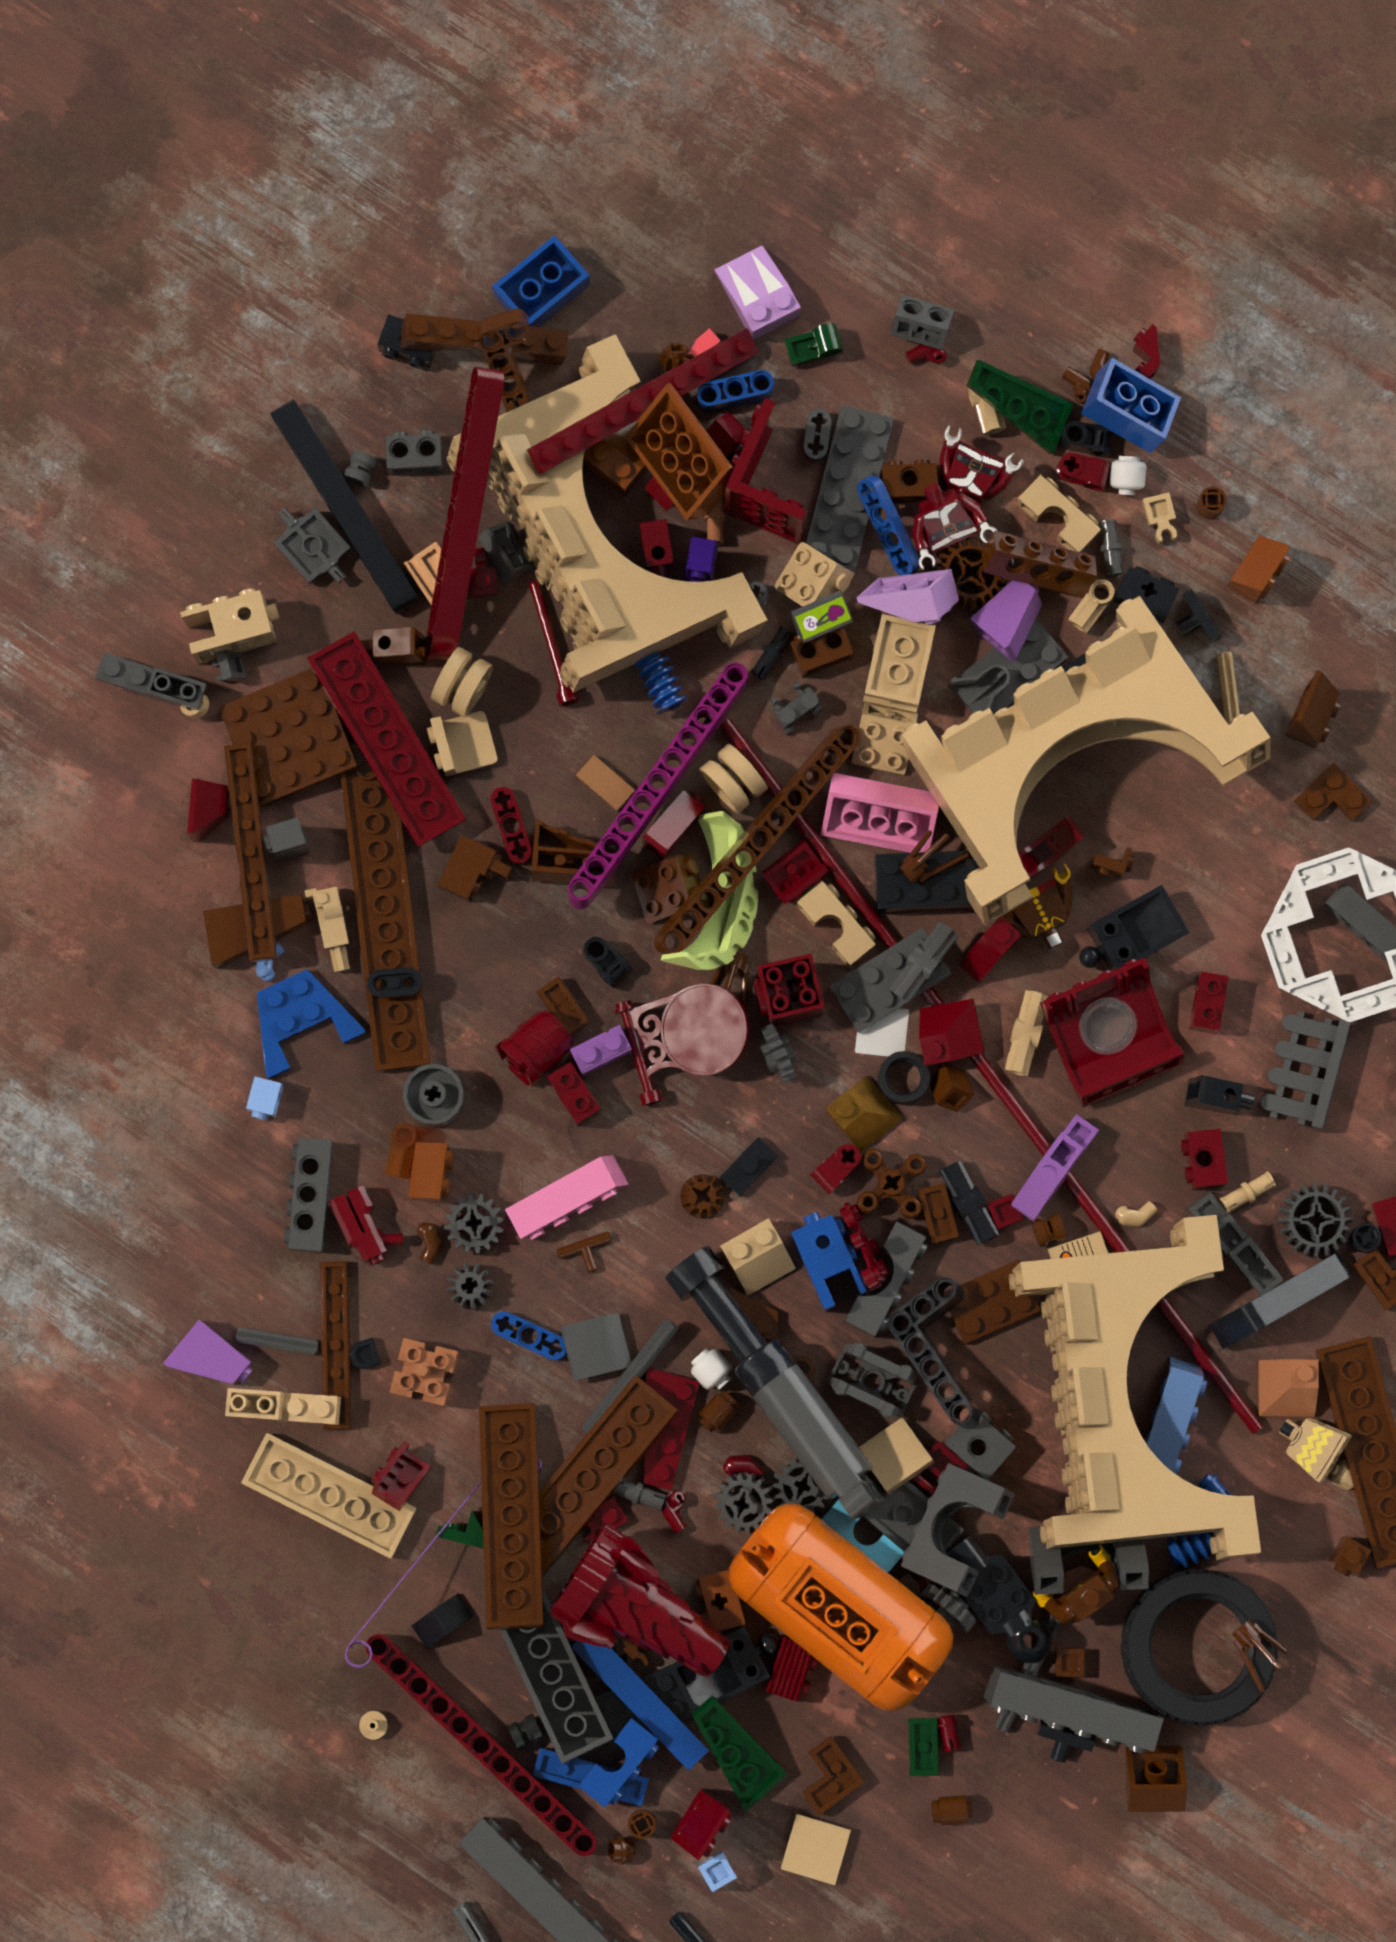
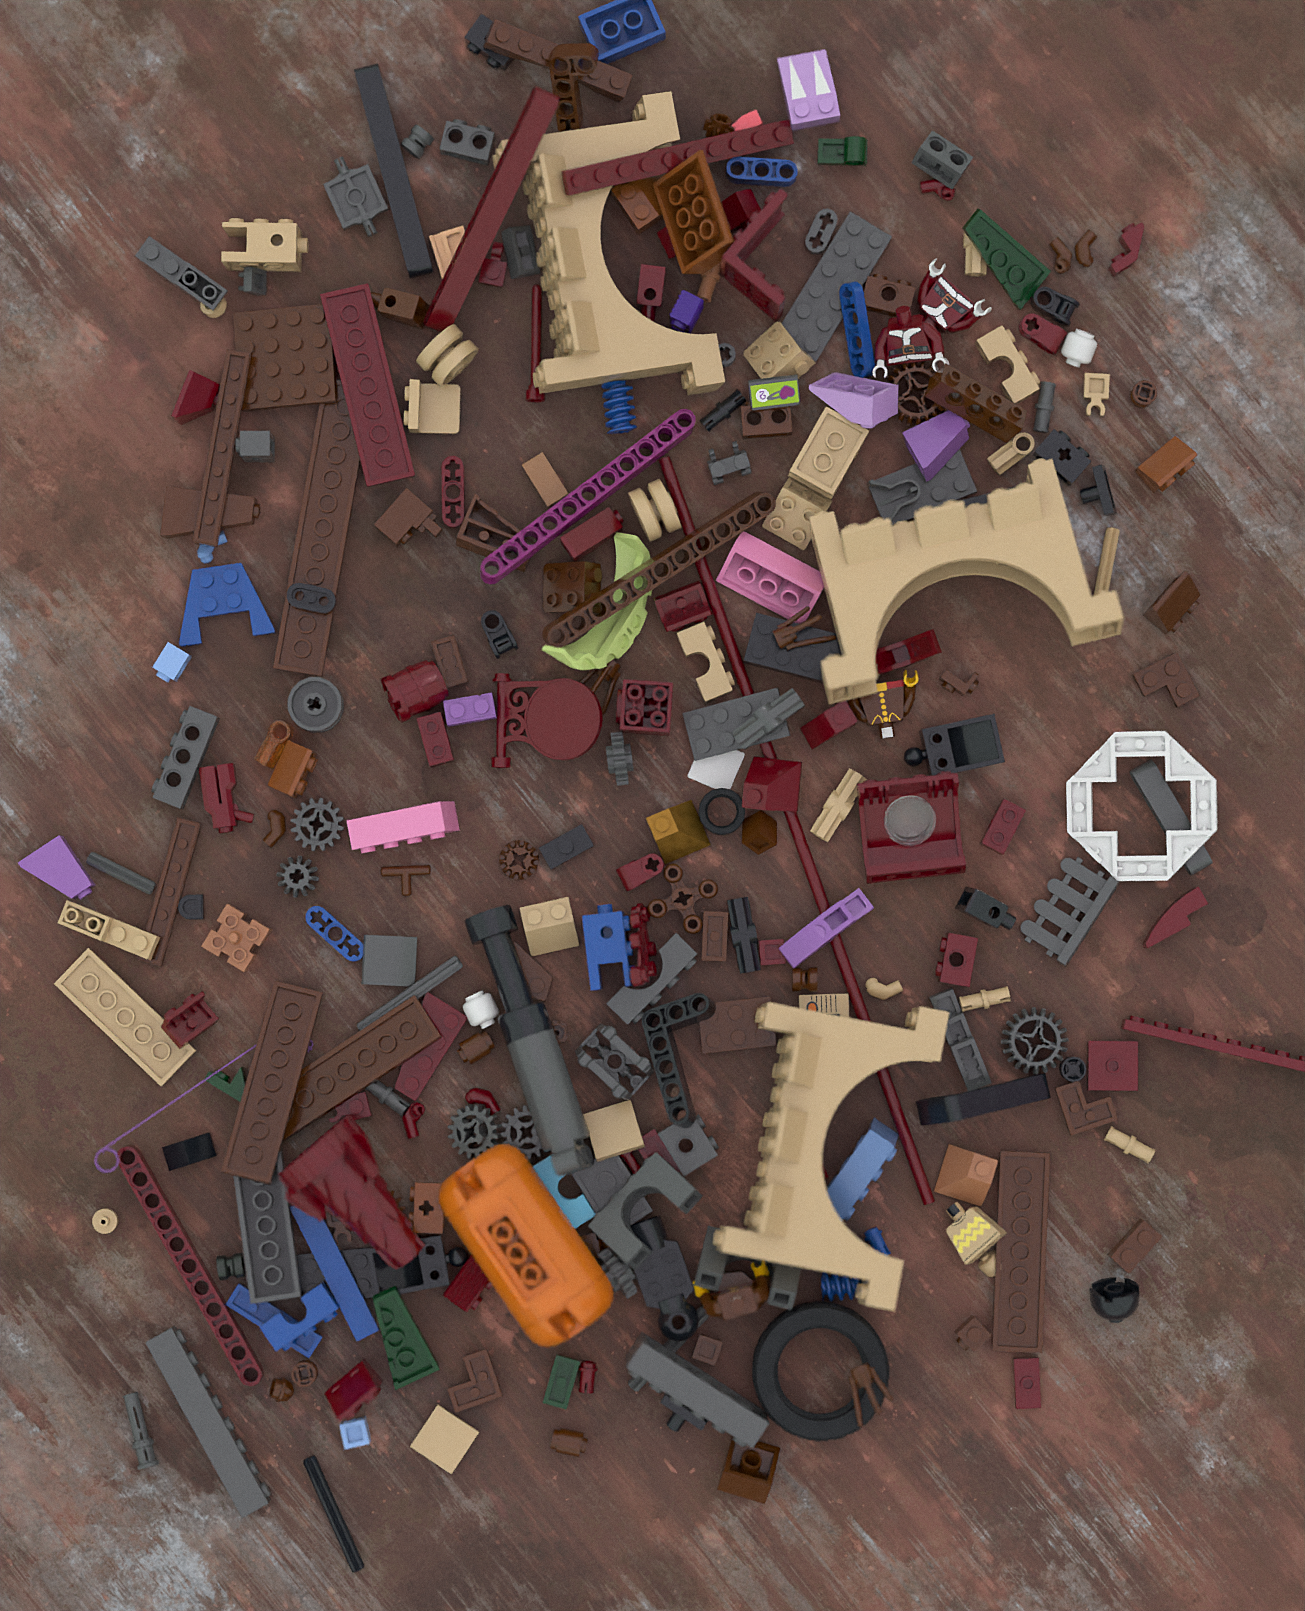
camera: 20 degrees right, 5 degrees up
tan piece [305,887,350,972] -> none
blue brick [1081,358,1181,453] -> none

